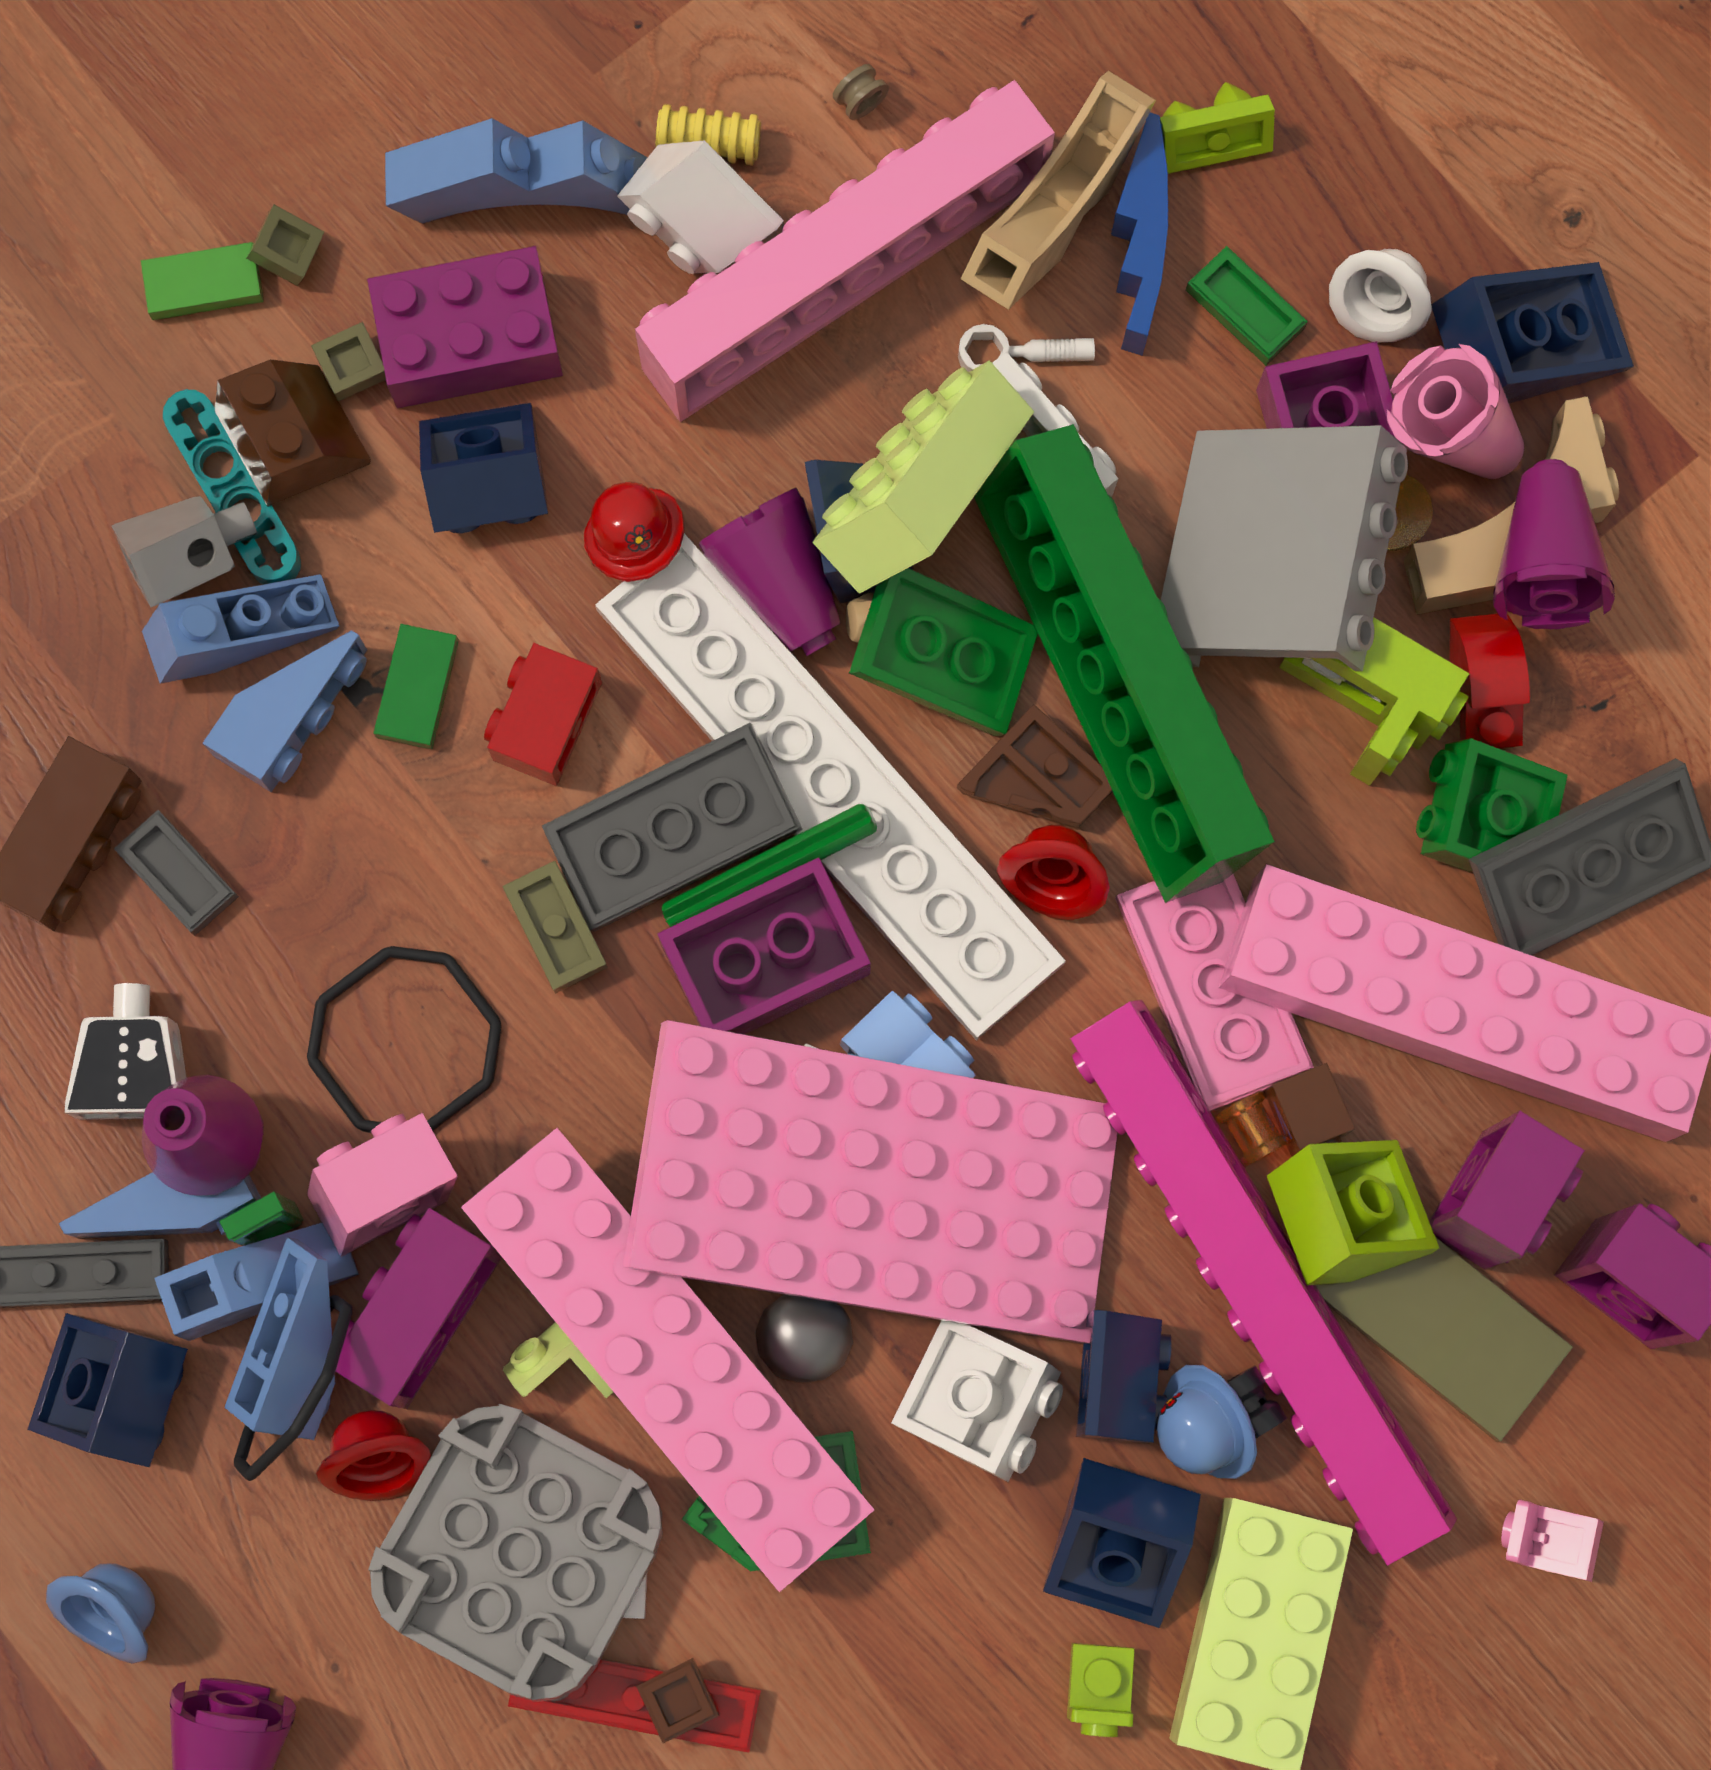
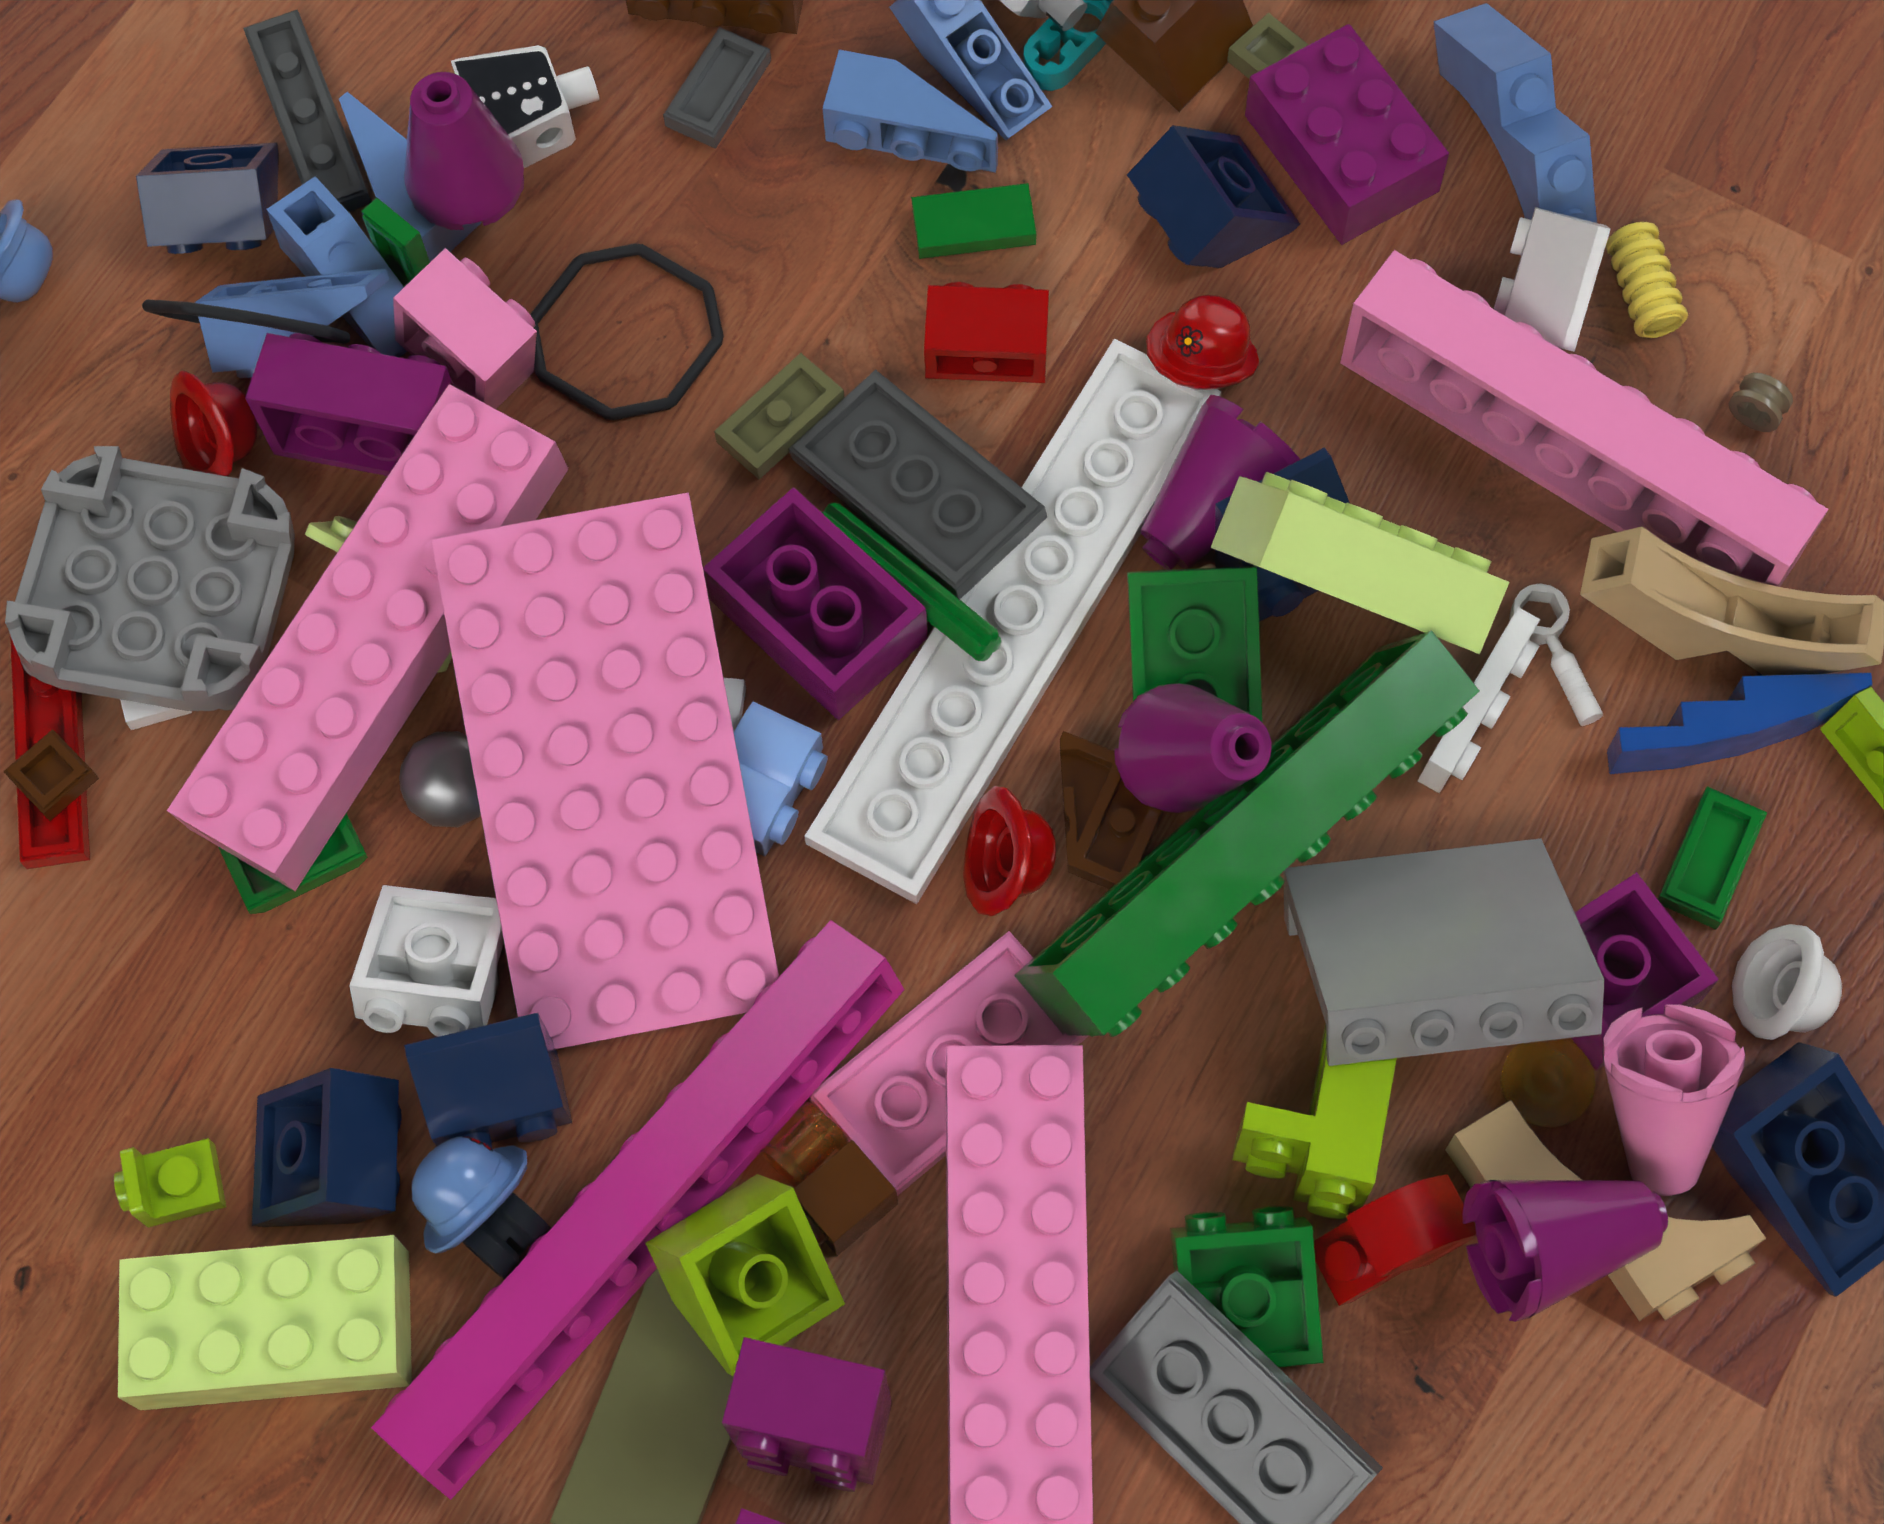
camera: 75 degrees right, 10 degrees down
none -> magenta cone [1115,683,1272,813]

